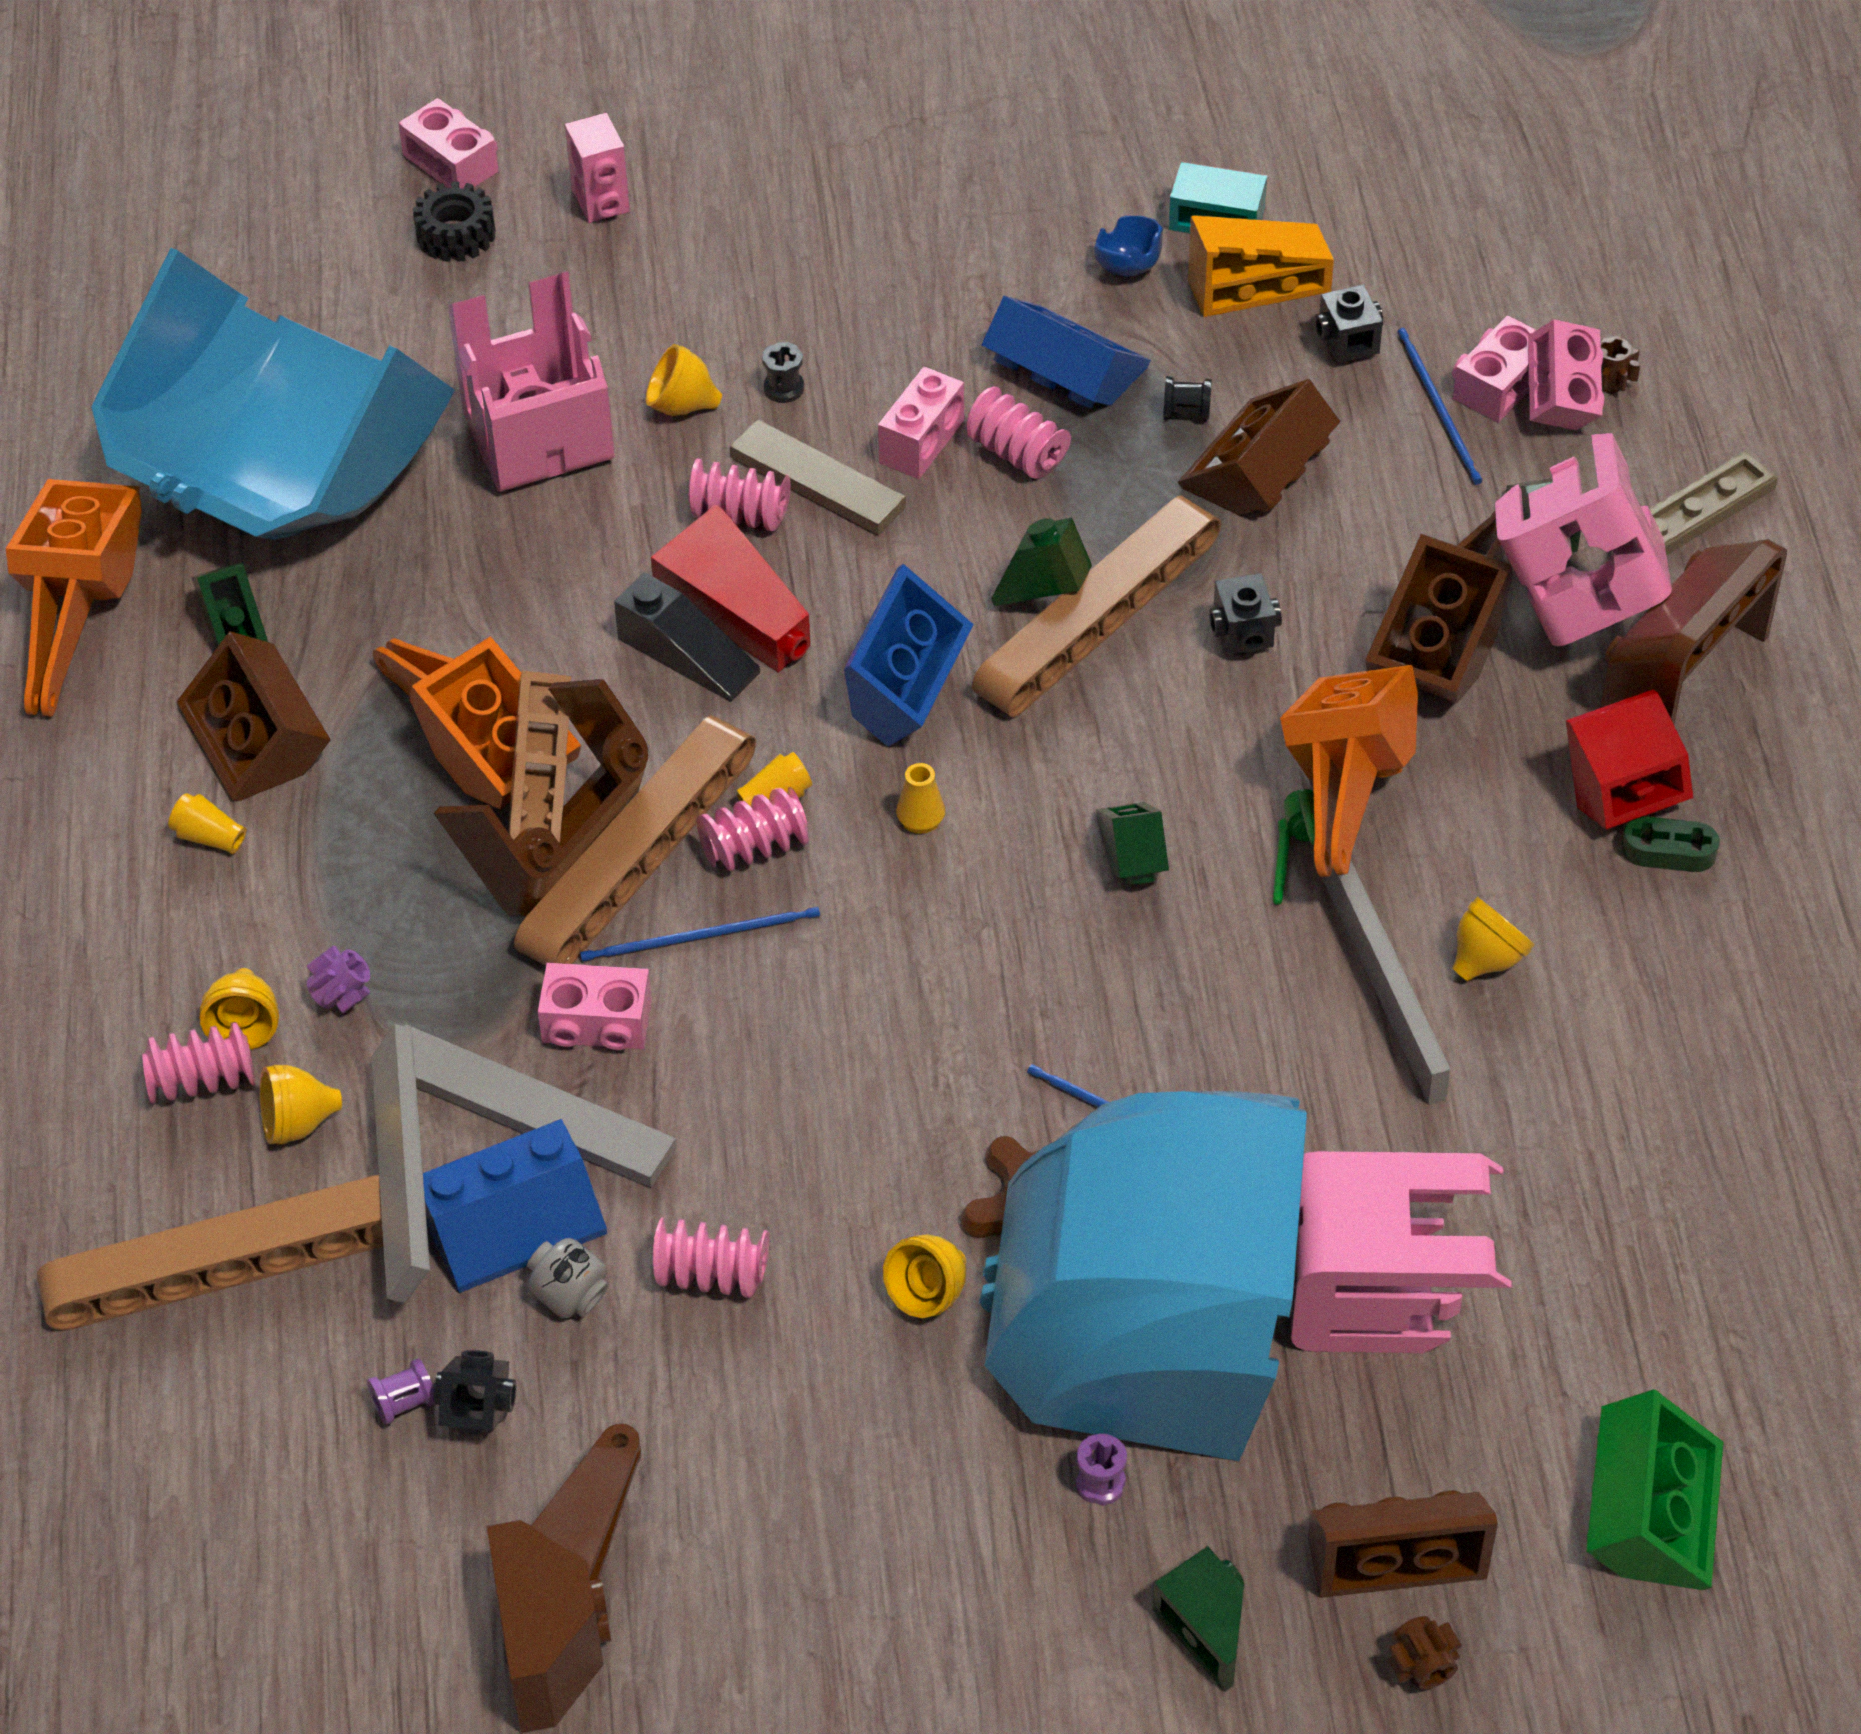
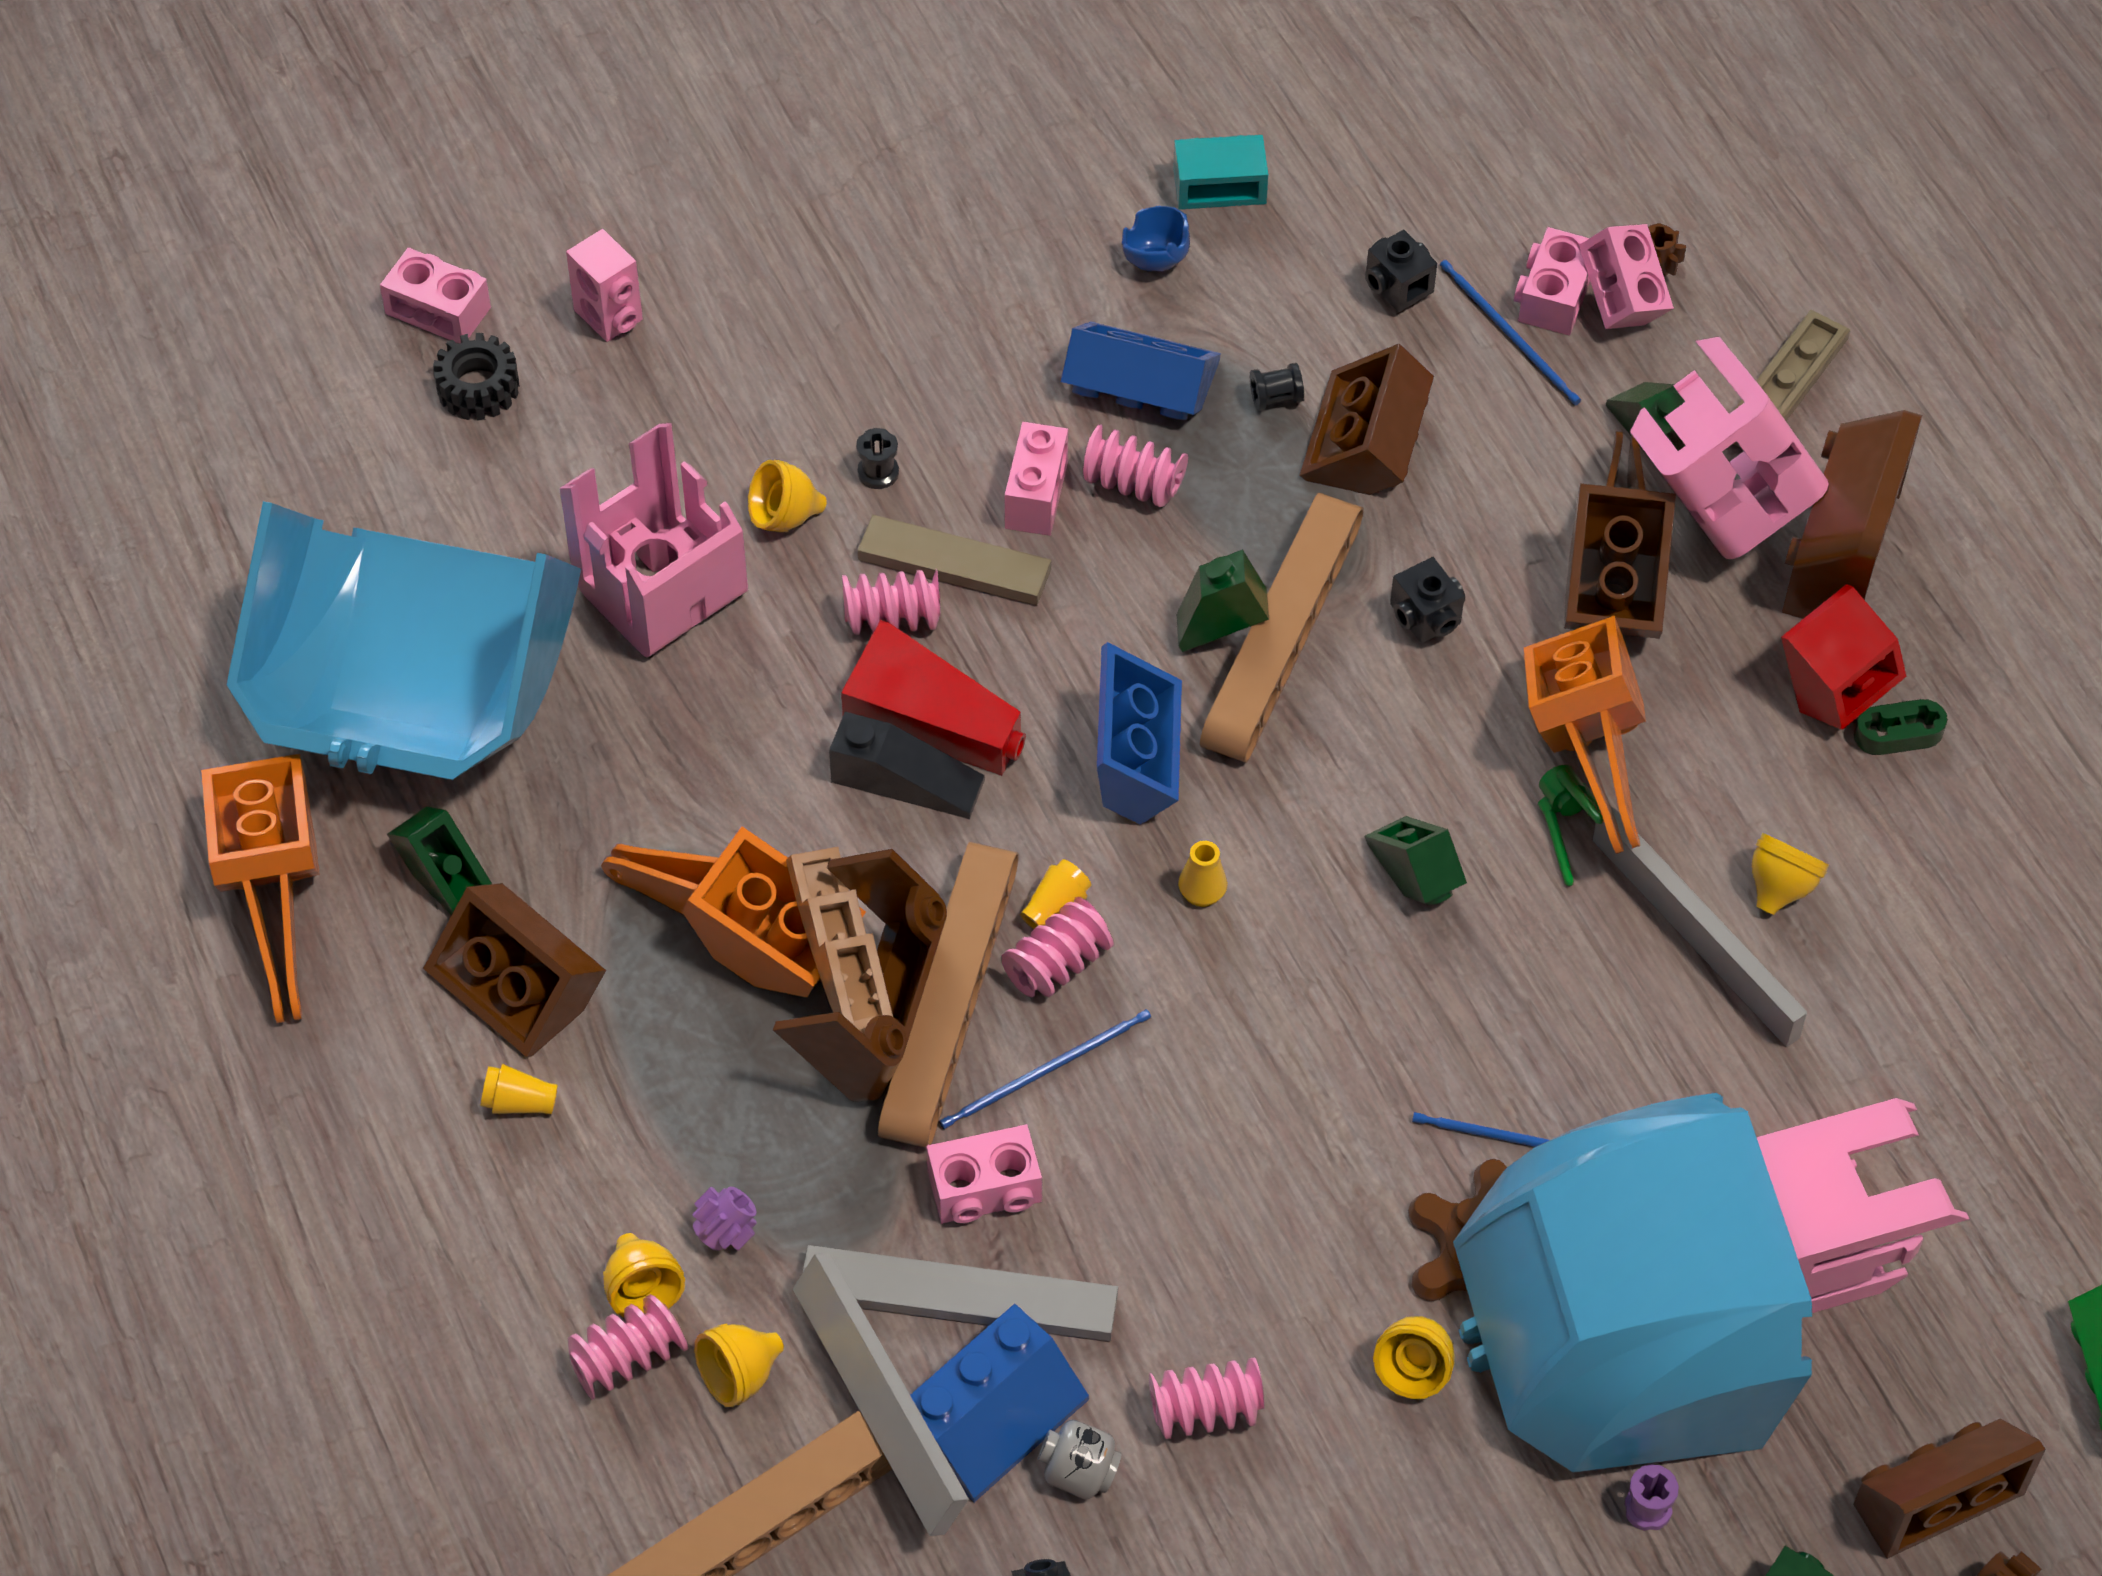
camera: 20 degrees left, 5 degrees up
light orange wedge [1188,215,1334,317] -> none

